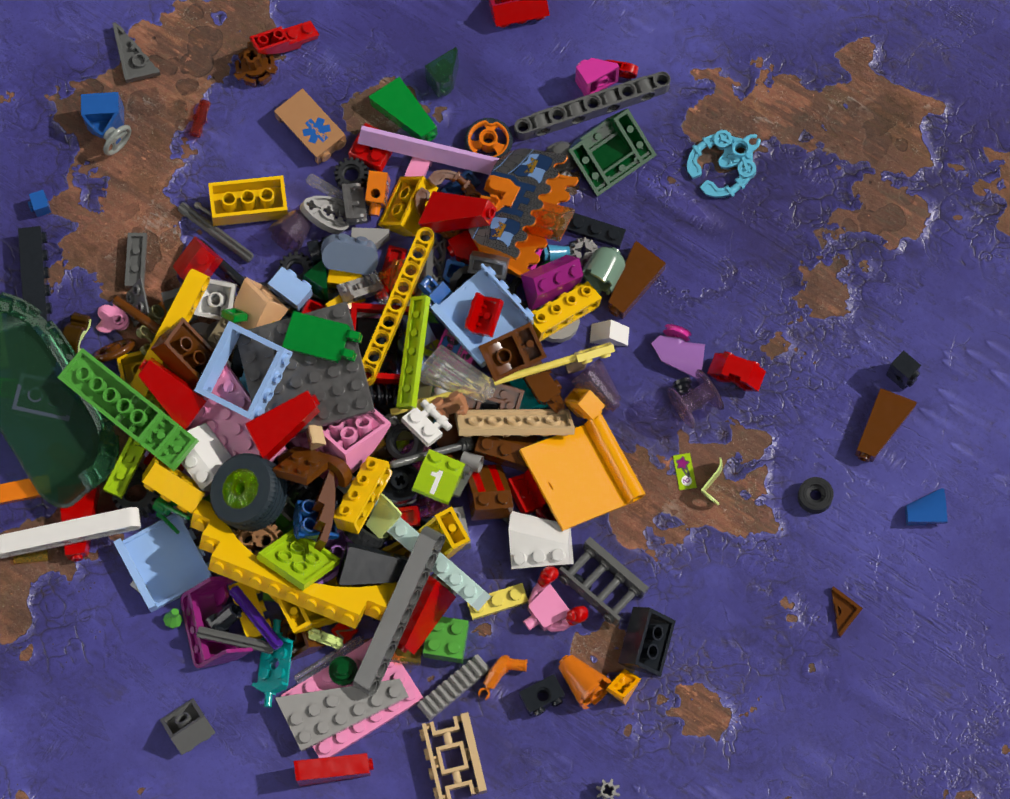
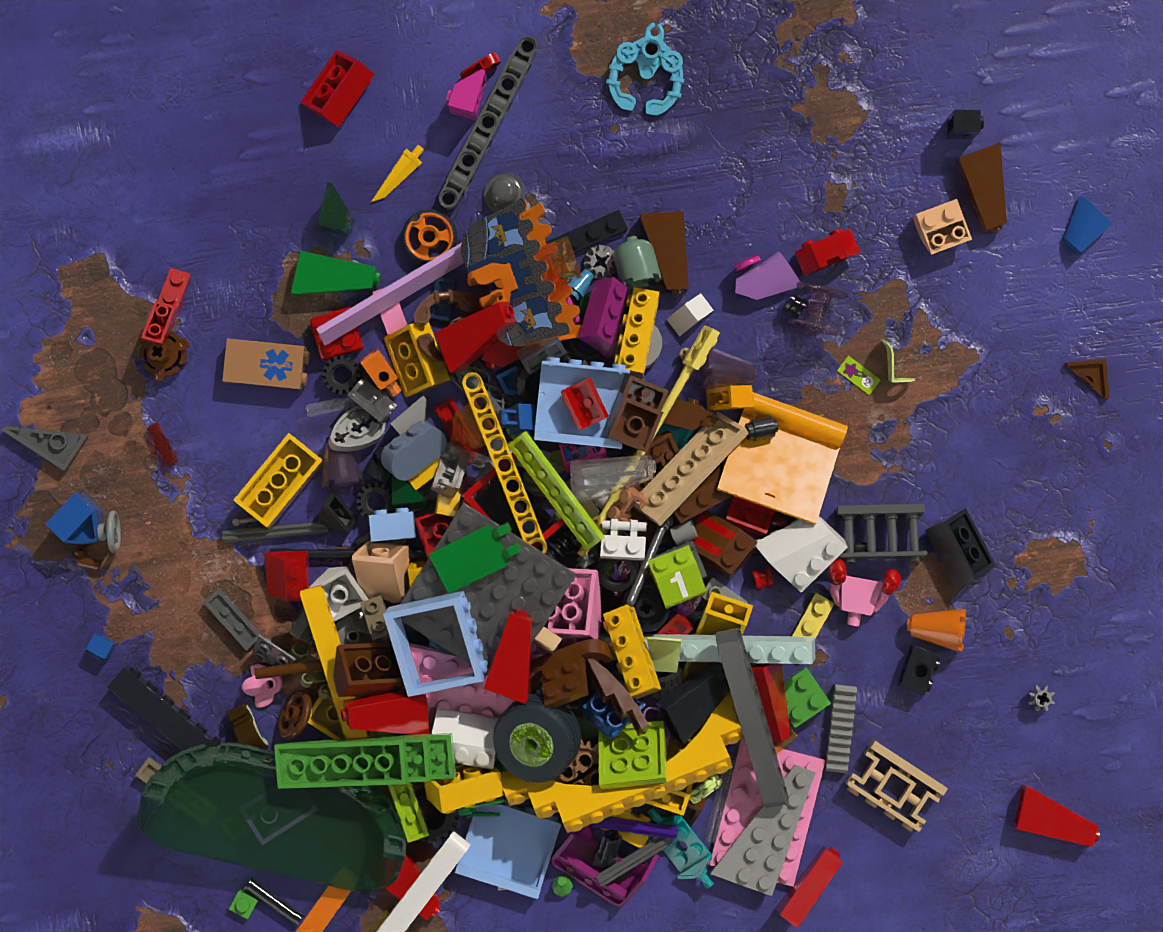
camera: 50 degrees left, 15 degrees up
green tile [221,308,248,323] -> none
dark green plate [329,656,358,686] -> none
orange arm [478,655,528,700] -> none
dark green slope [567,108,656,197] -> none
light orange slope [606,669,641,705] -> none
black tyre [798,477,834,514] -> none
none -> reddish brown arm [72,545,101,571]
none -> pearl dark grey slope [318,490,357,535]
none -> yellow bar [371,145,424,202]
none -> black brick [744,416,778,441]
none -> red wheel [752,567,774,591]
none -> light nougat slope [913,199,972,255]

